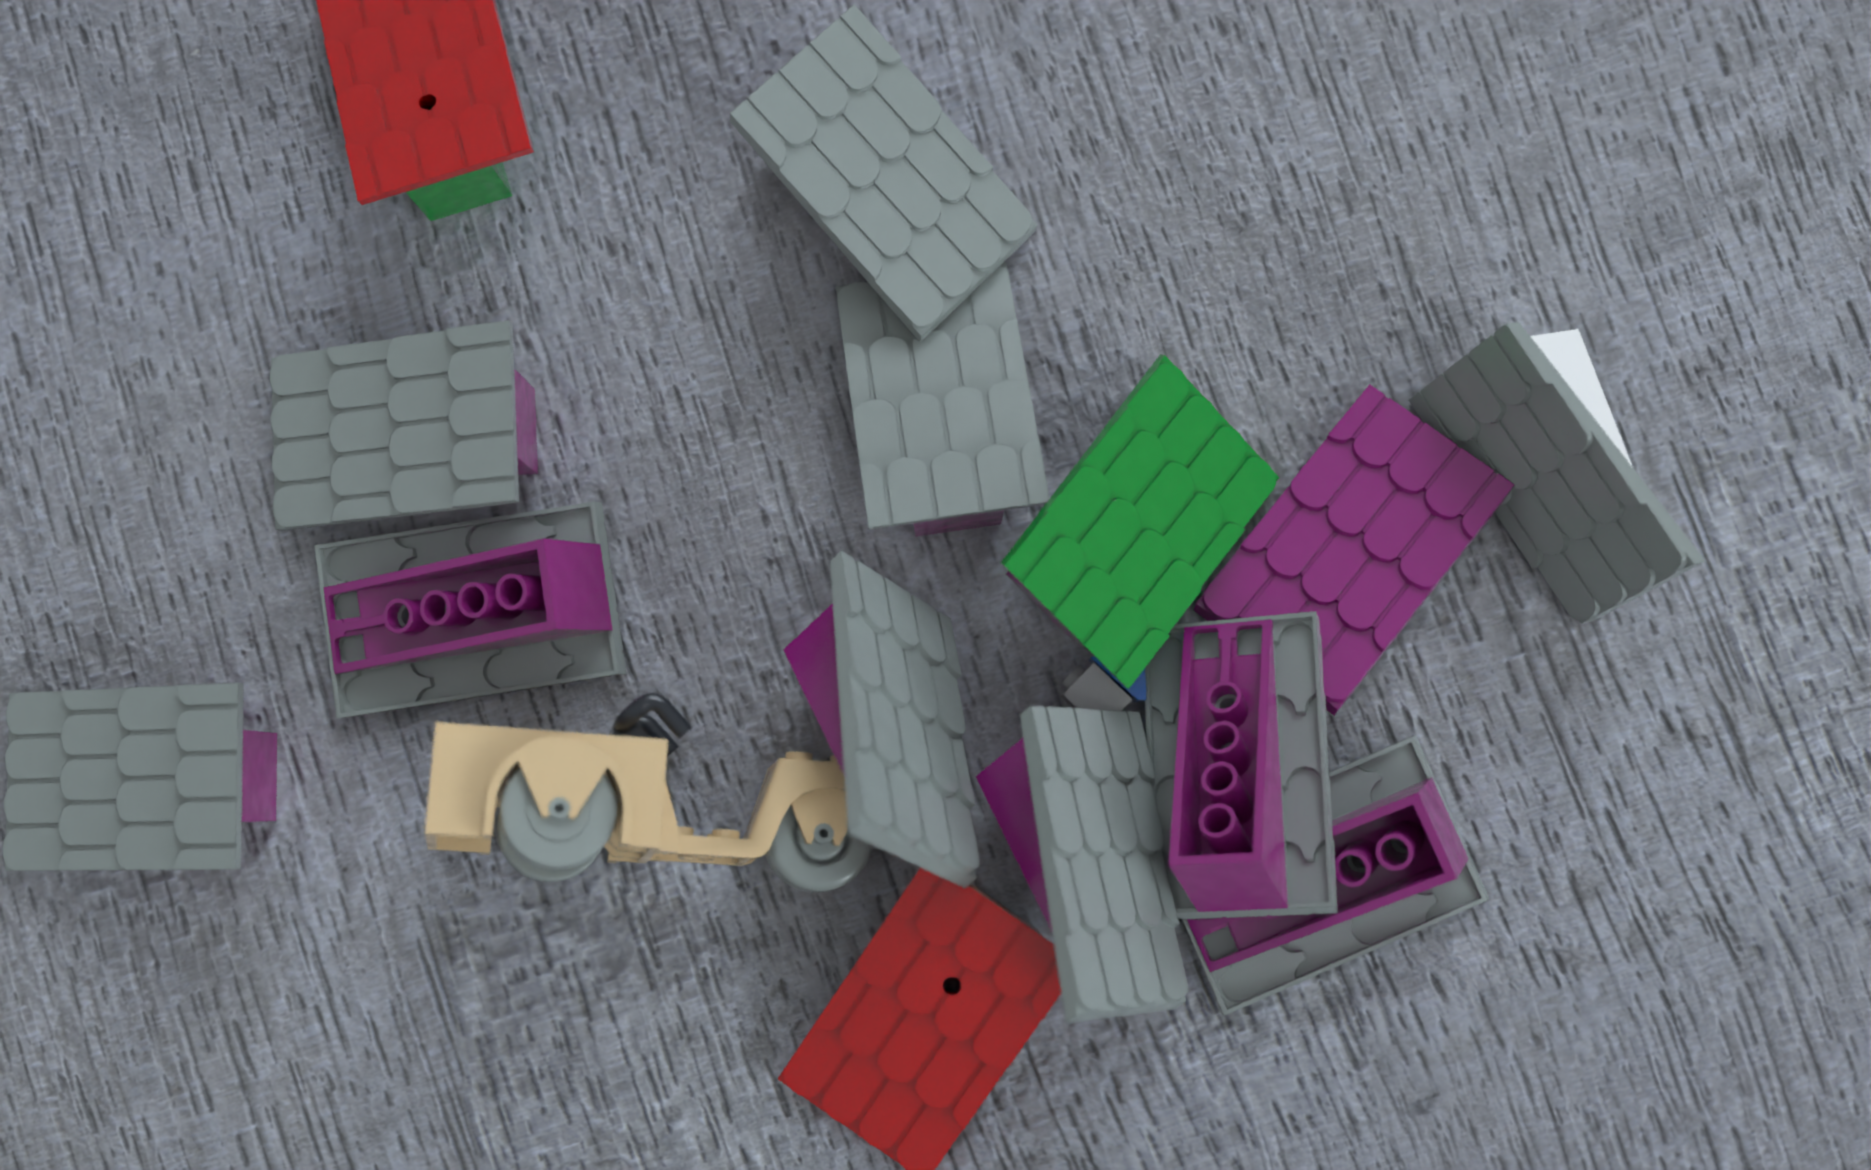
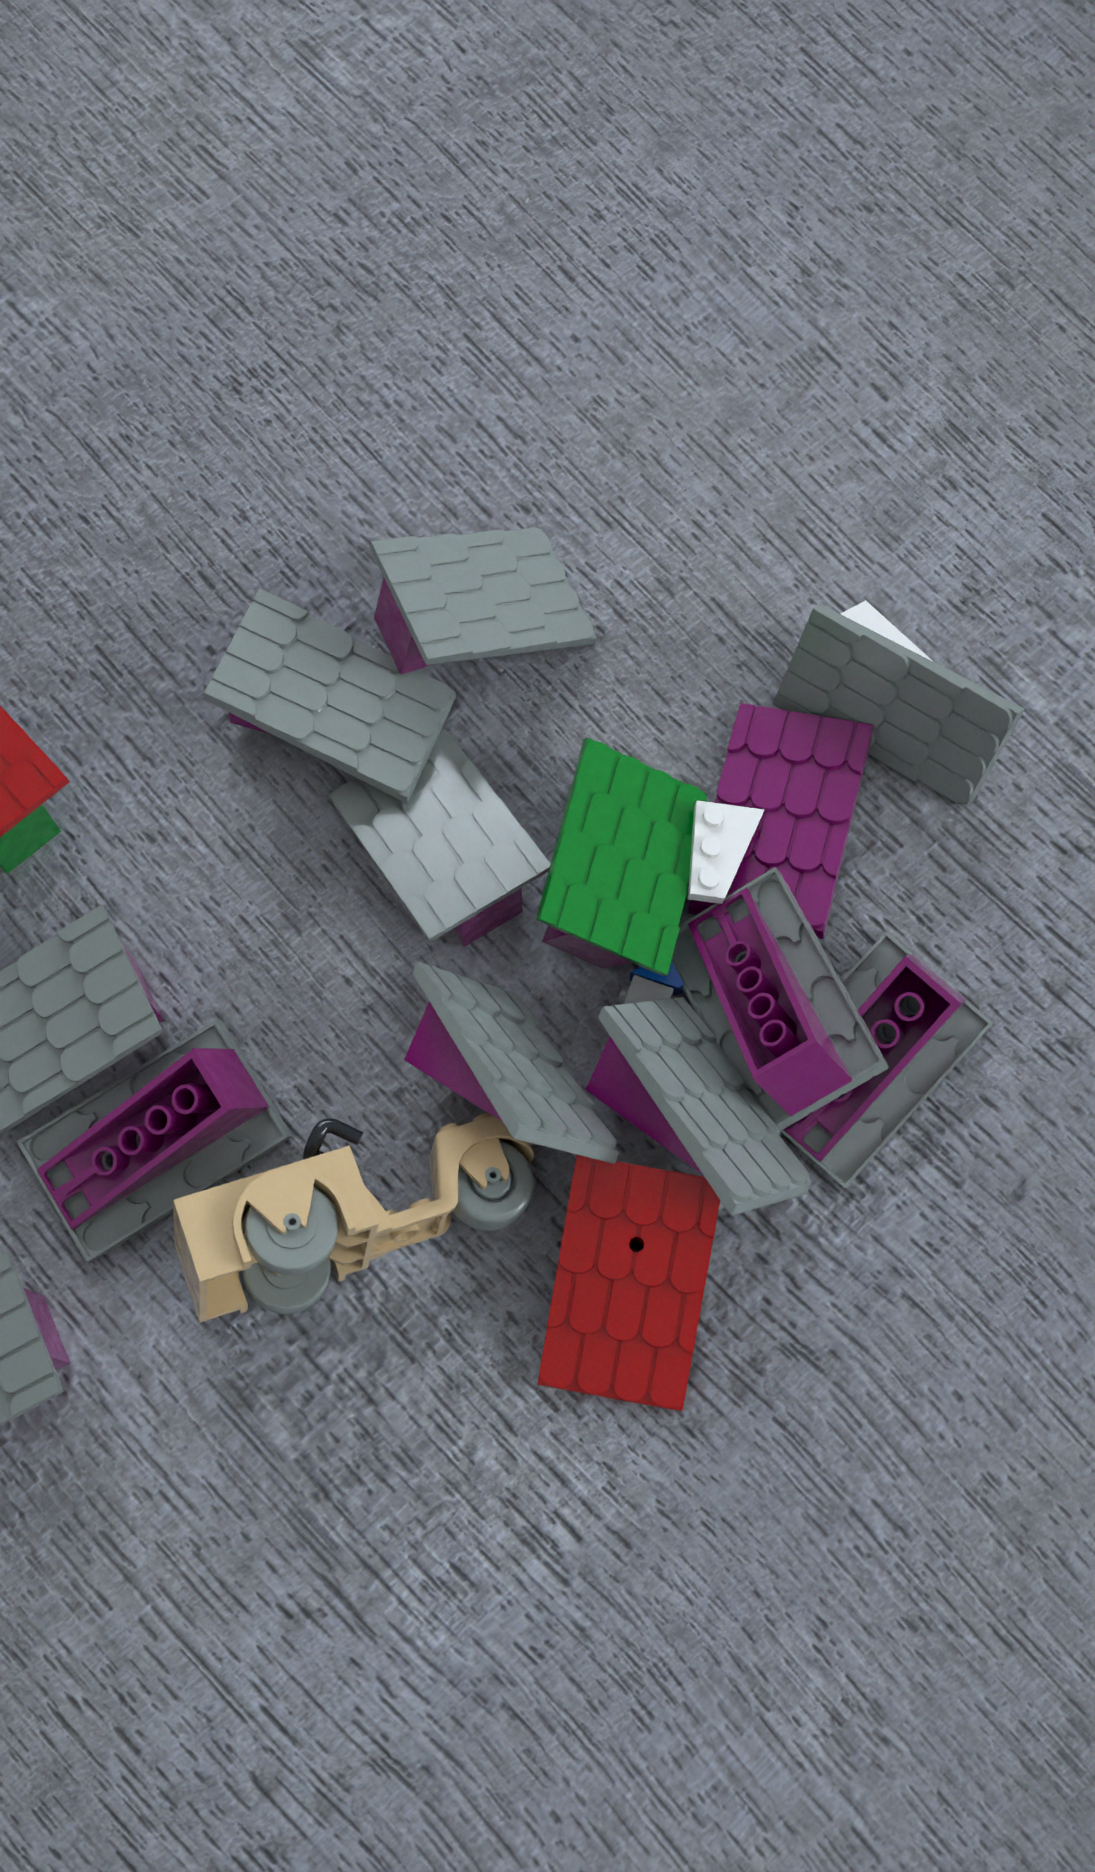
camera: 25 degrees left, 10 degrees down
none -> light grey piece [370,527,597,675]
none -> white wing [688,800,764,904]

